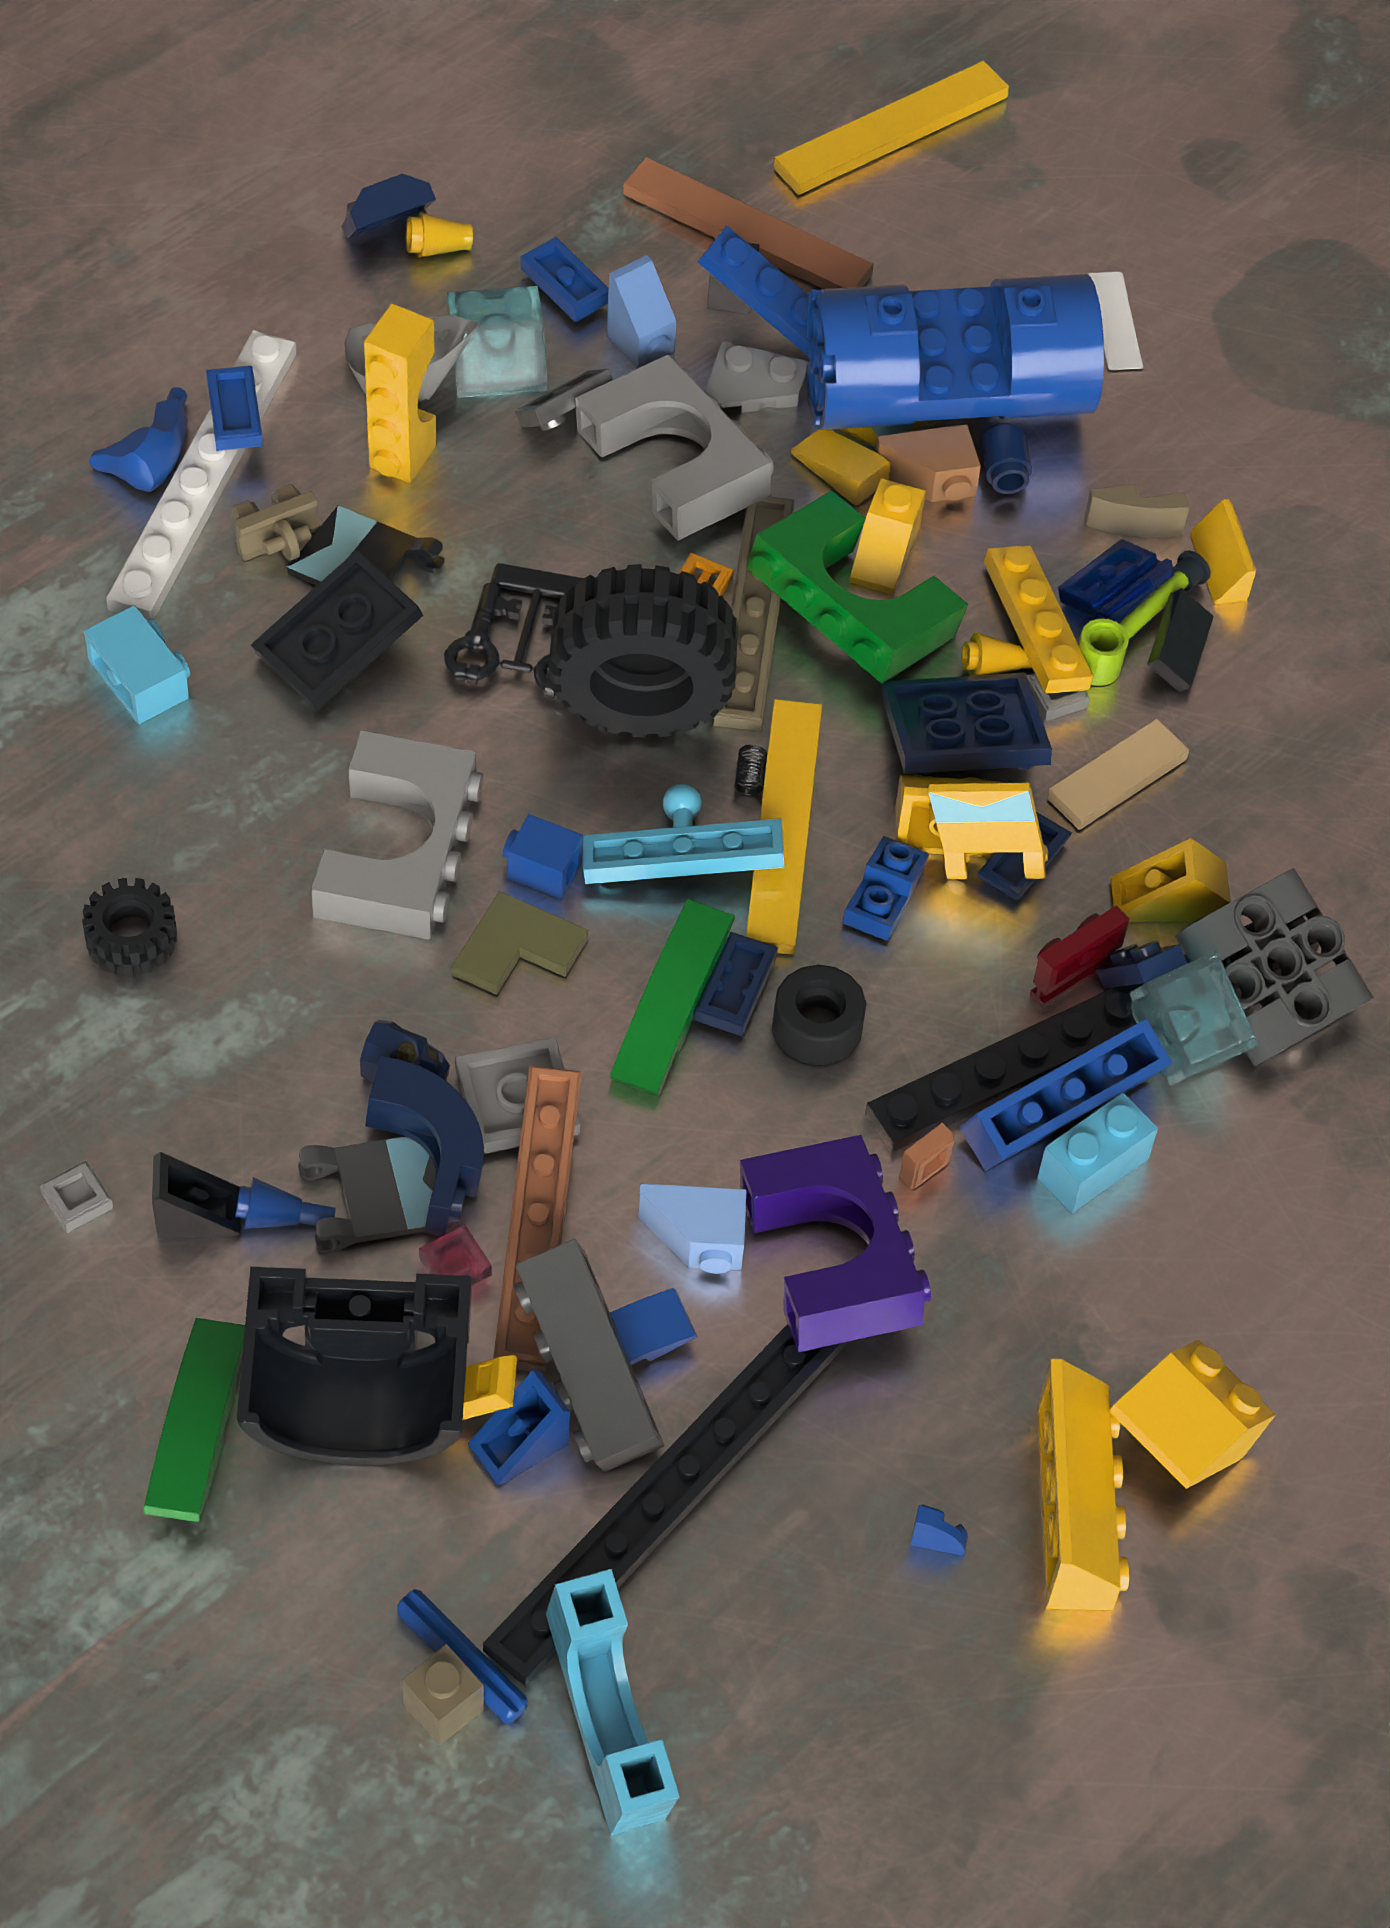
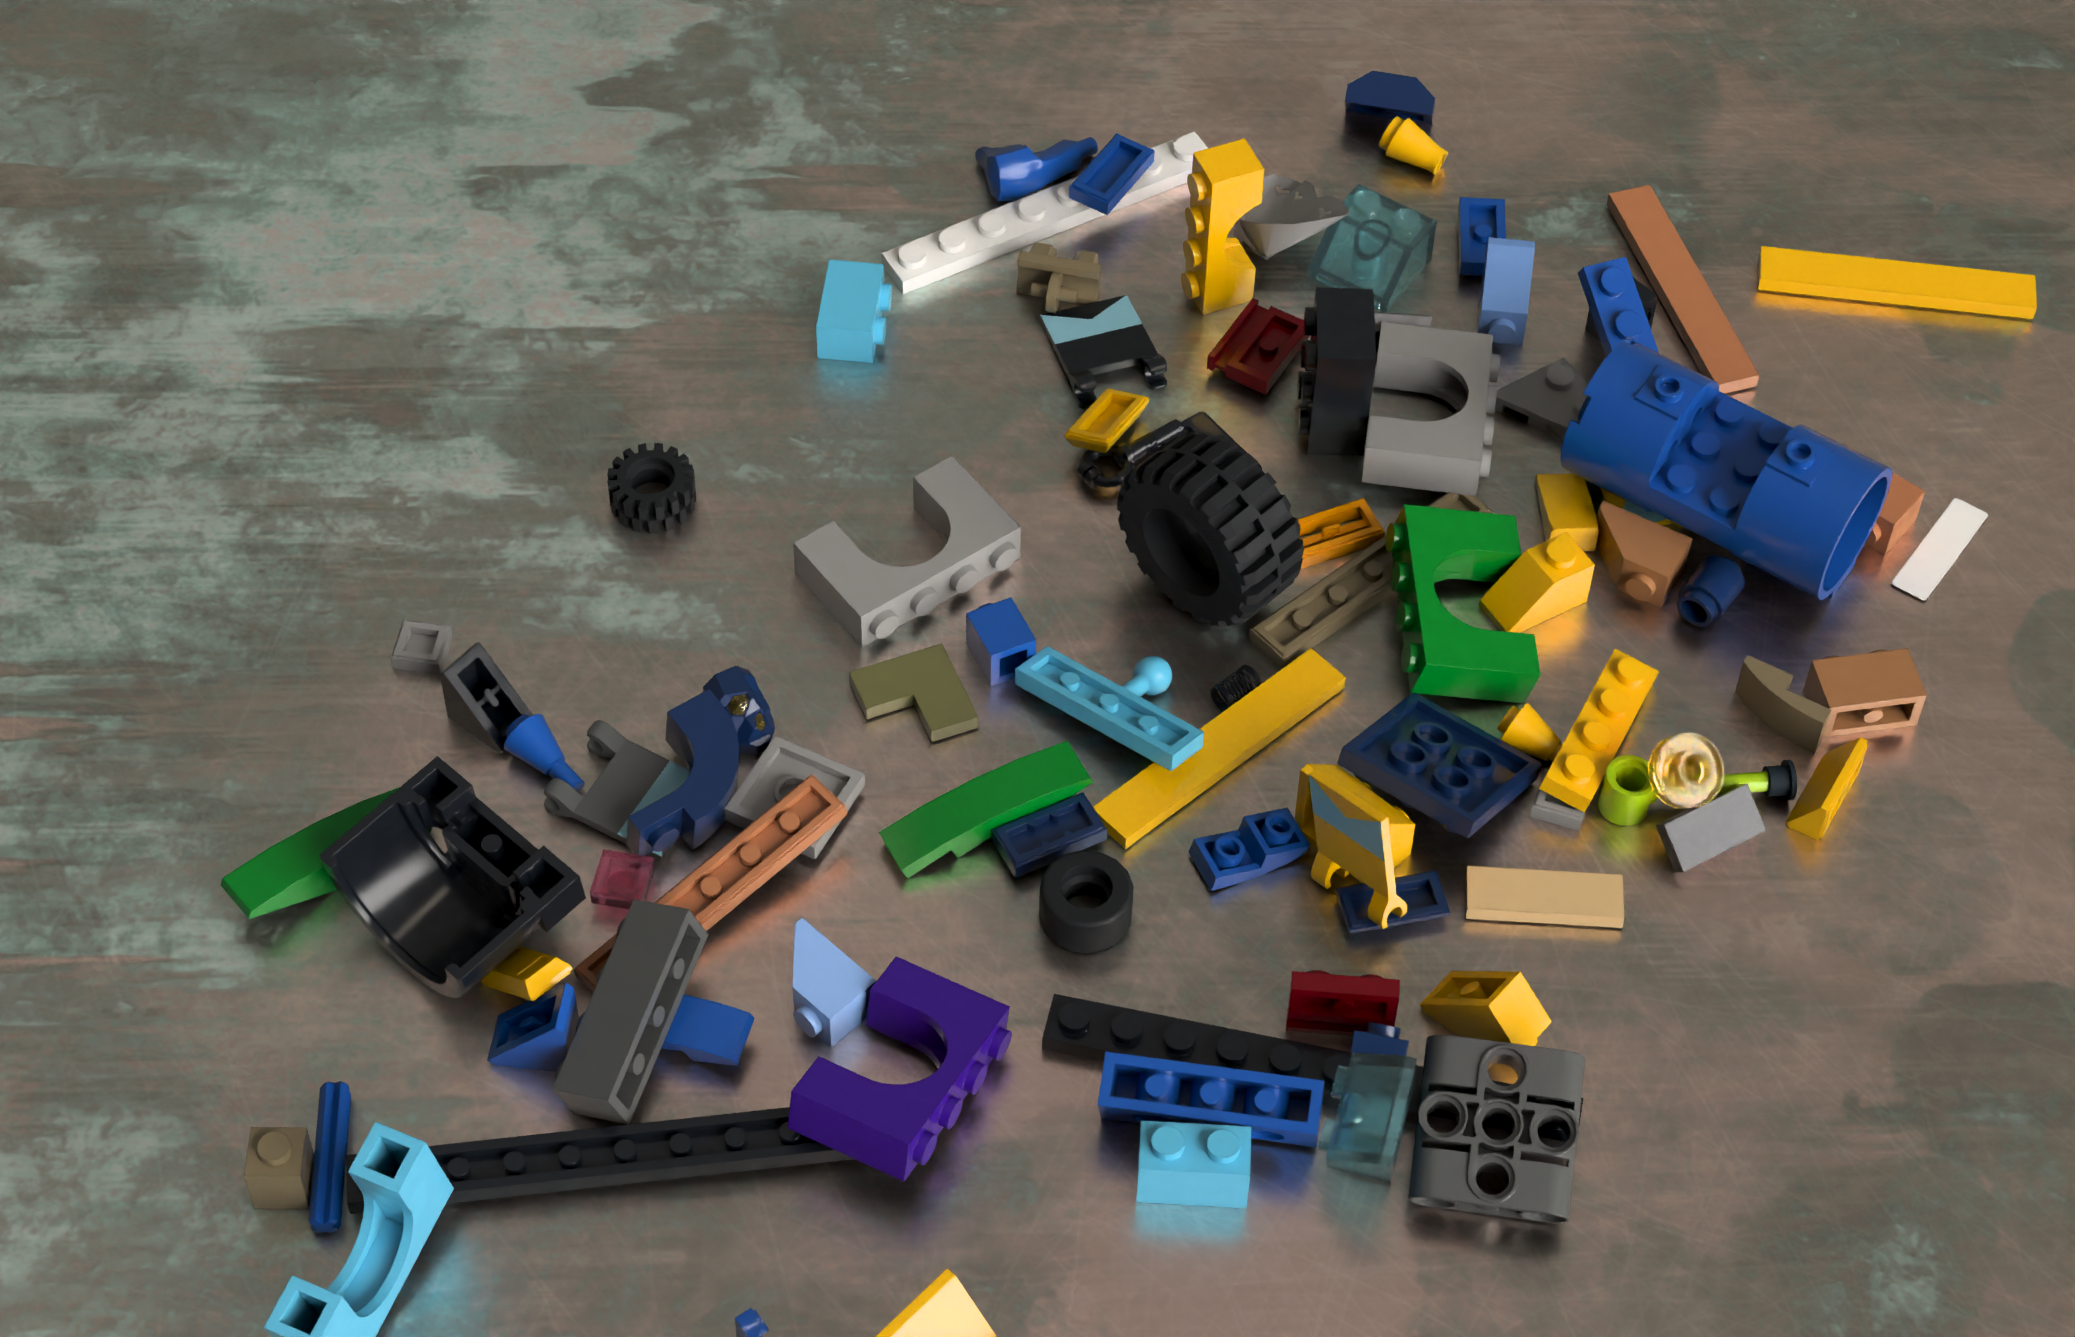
camera: 45 degrees right, 5 degrees down
black plate [251,550,423,711] -> none
nougat tile [899,1123,955,1189] -> none
clear blue plate [1058,539,1174,621] -> none
none -> yellow tile [1065,388,1149,453]
none -> dark red plate [1207,298,1310,395]
none -> black brick [1297,287,1376,456]
none -> clear yellow plate [1648,733,1724,809]
none -> medium nougat brick [1803,648,1927,738]

